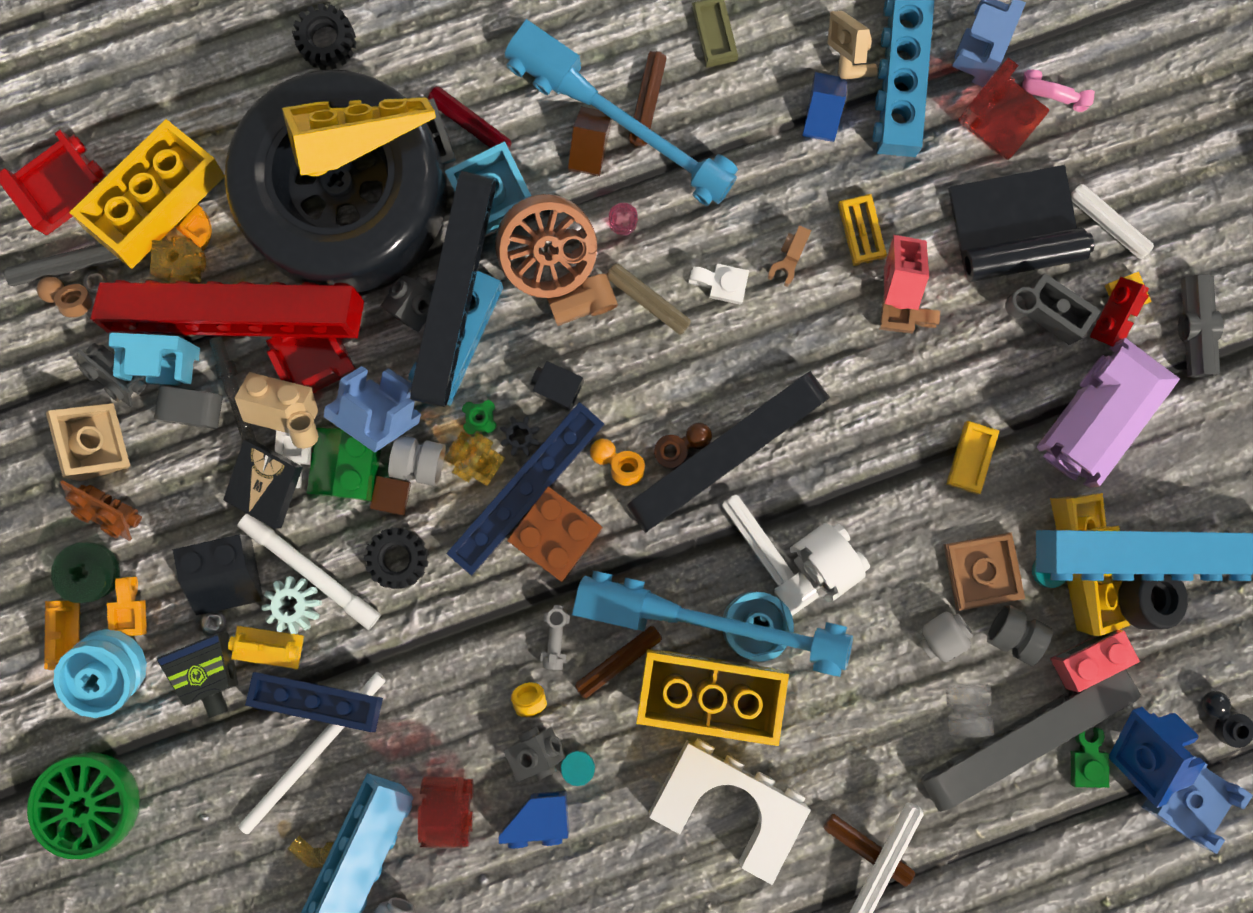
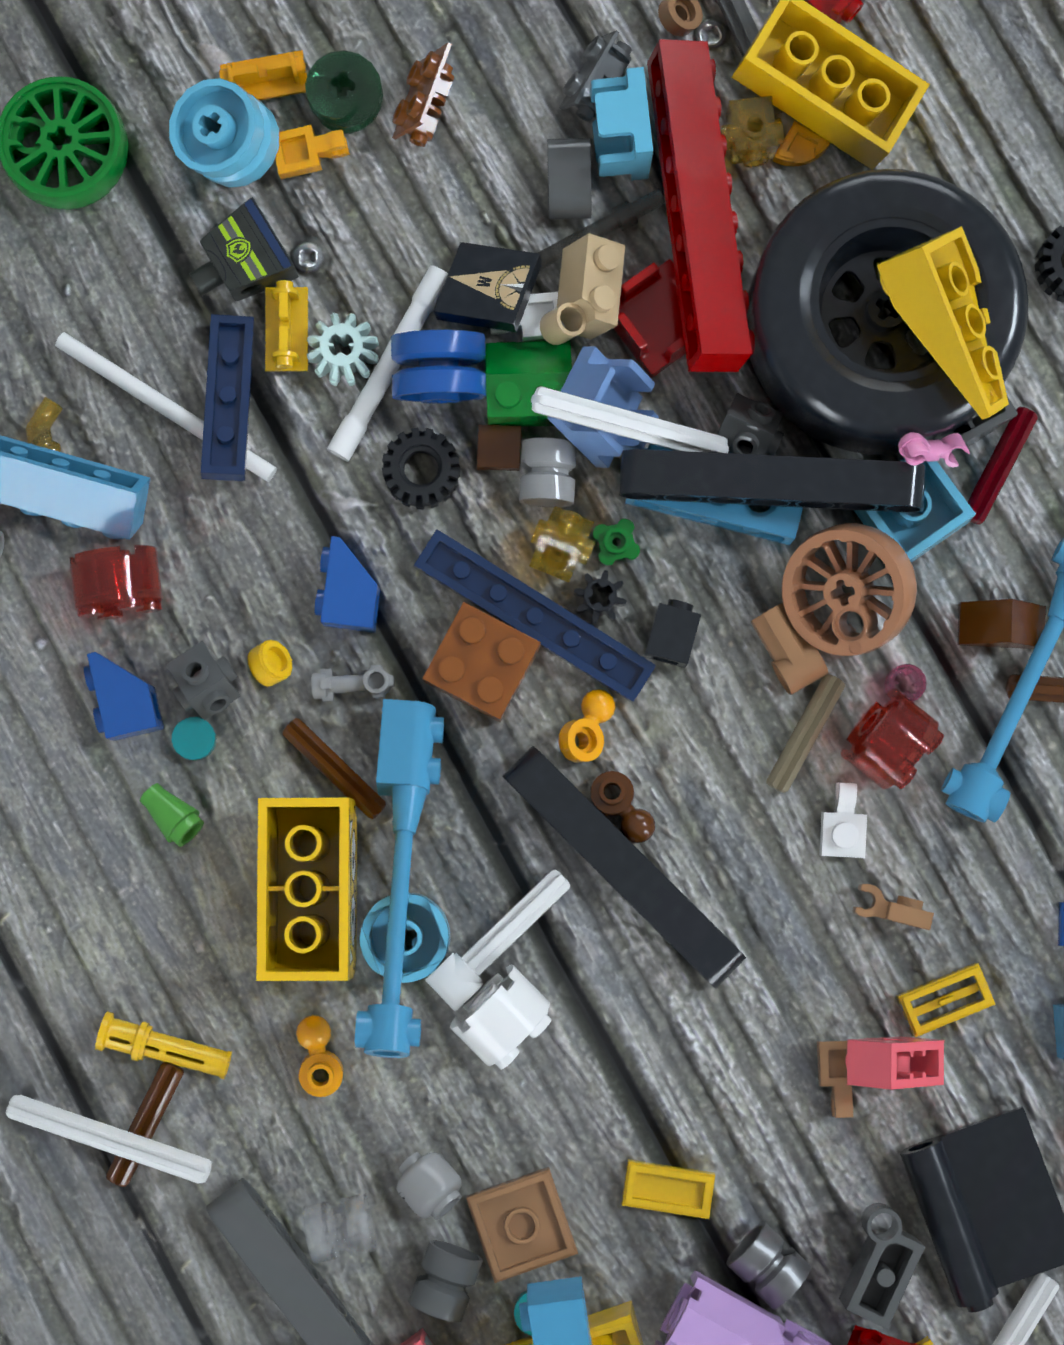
camera: 80 degrees right, 0 degrees up
tan slope [46,403,130,481] -> none
black slope [172,534,264,616] -> none
white arch [649,738,811,885] -> none
none -> yellow pin [95,1011,232,1079]
none -> bright green cone [140,783,204,847]
none -> light orange plate [296,1015,343,1097]
none -> blue slope [315,536,381,633]
none -> blue wheel [391,330,486,404]
none -> white axle [531,386,729,453]
none -> flat silver wheel [726,1221,811,1309]
none -> clear red brick [841,688,944,790]
none -> bright pink arm [898,432,970,468]

